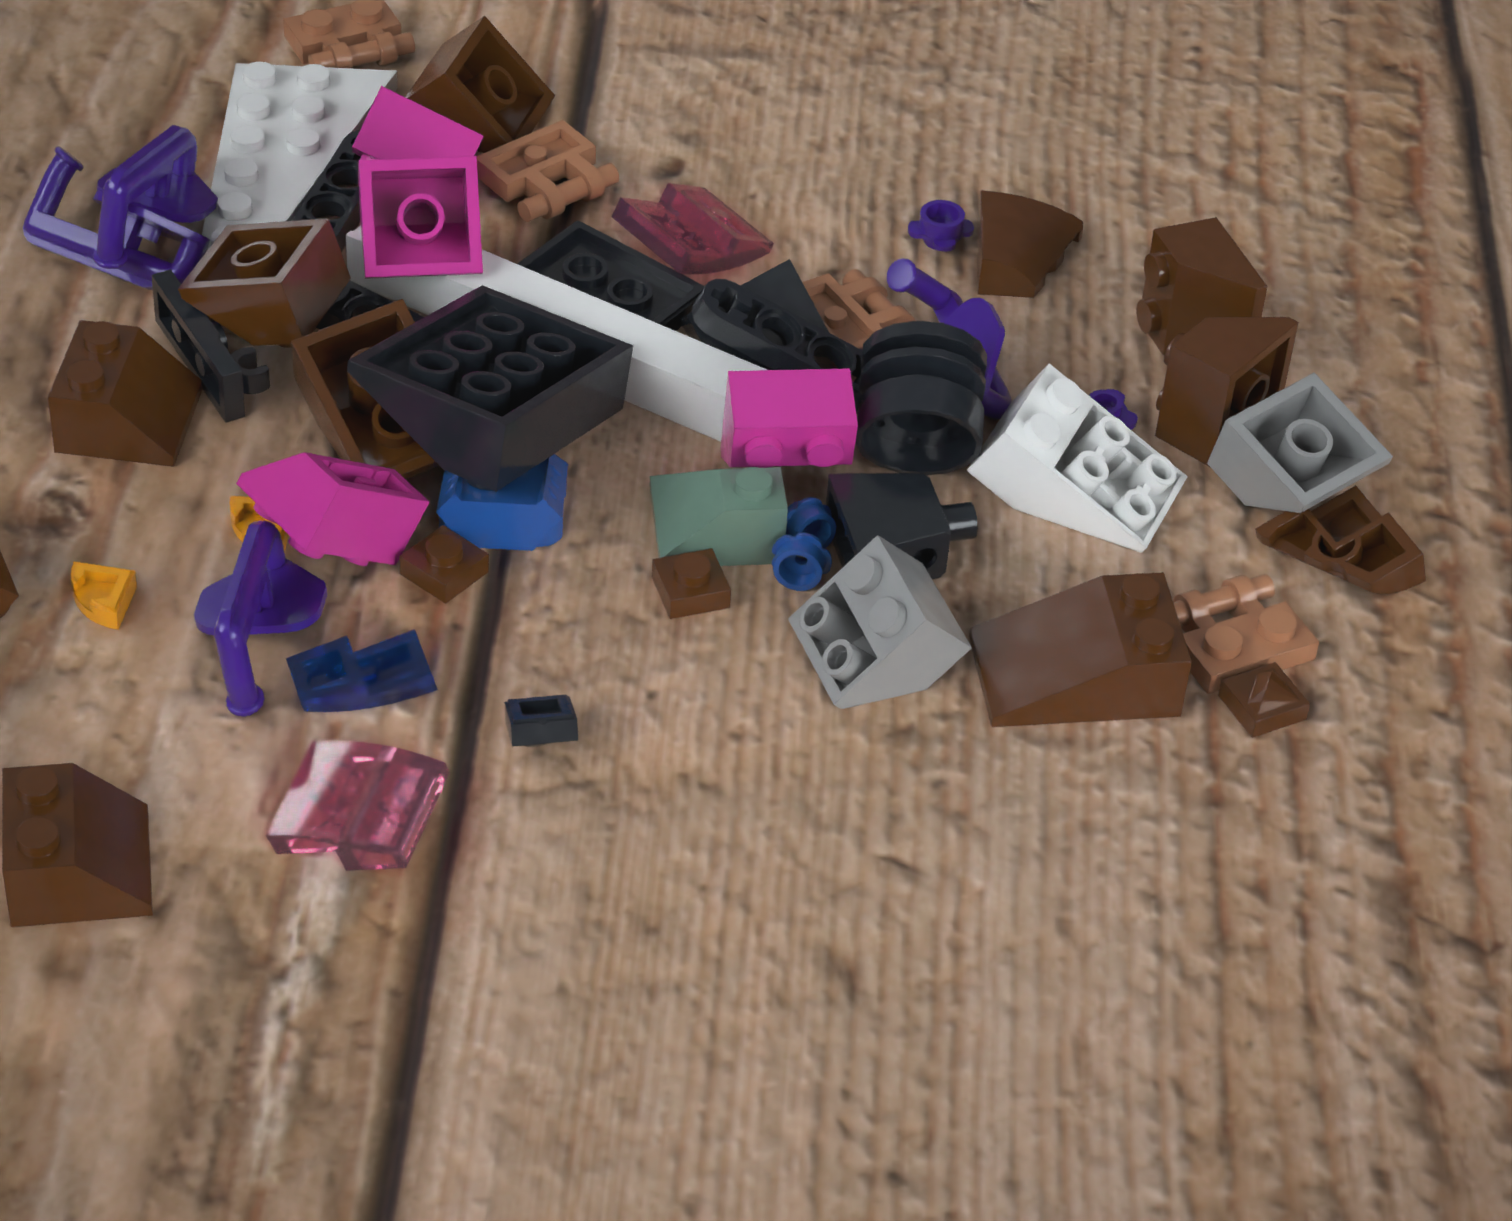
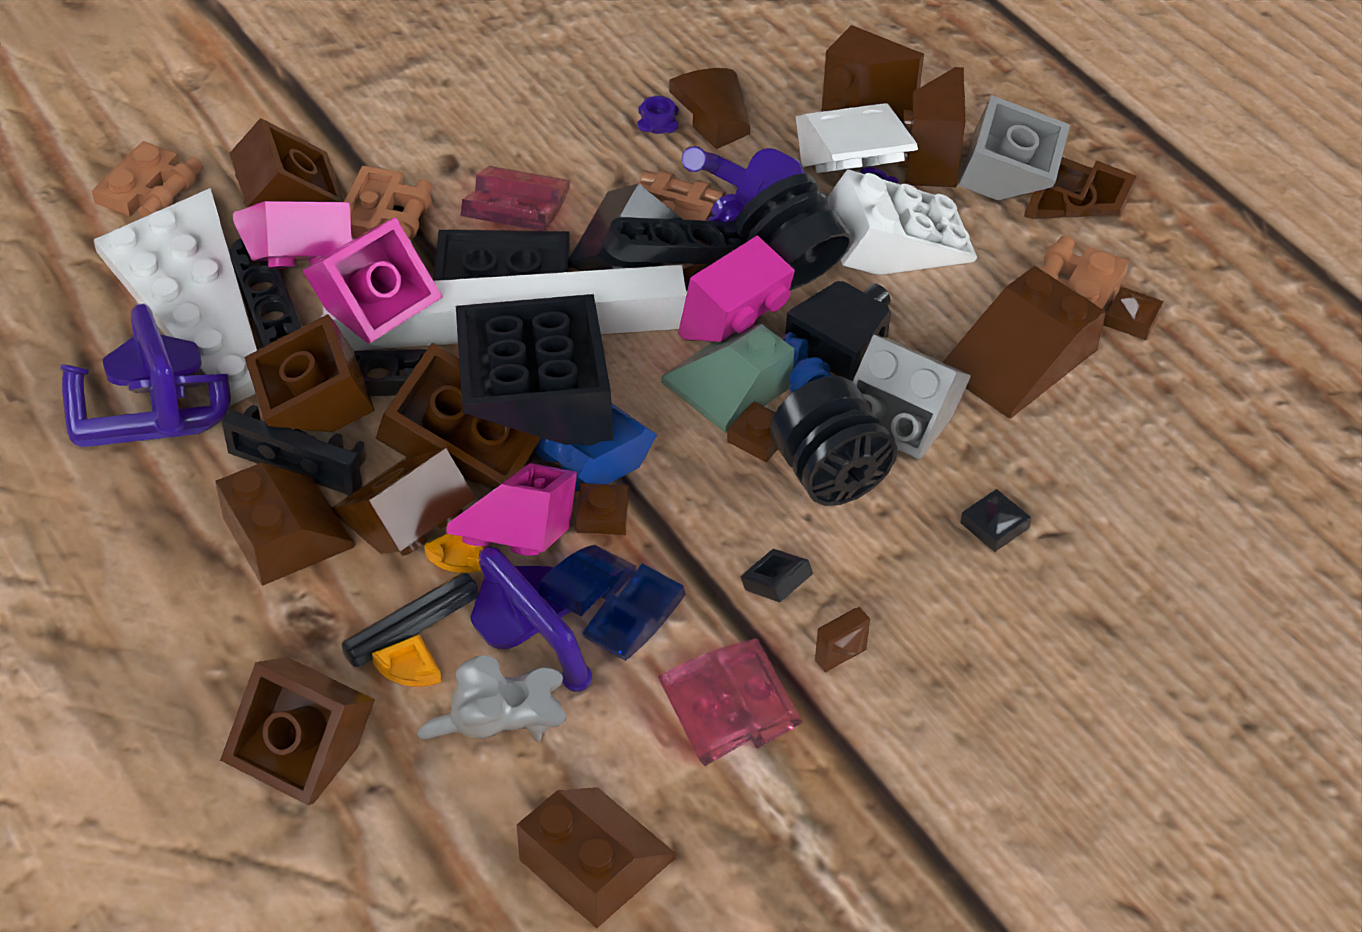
camera: 35 degrees left, 5 degrees up
none -> reddish brown slope [332,448,476,556]
none -> black axle [341,572,479,667]
none -> light grey animal [417,655,566,742]
none -> clear blue slope [539,545,636,617]
none -> black wheel [769,376,898,506]
none -> white slope [796,103,918,173]
none -> reddish brown tile [815,607,870,672]
none -> black tile [960,489,1031,552]

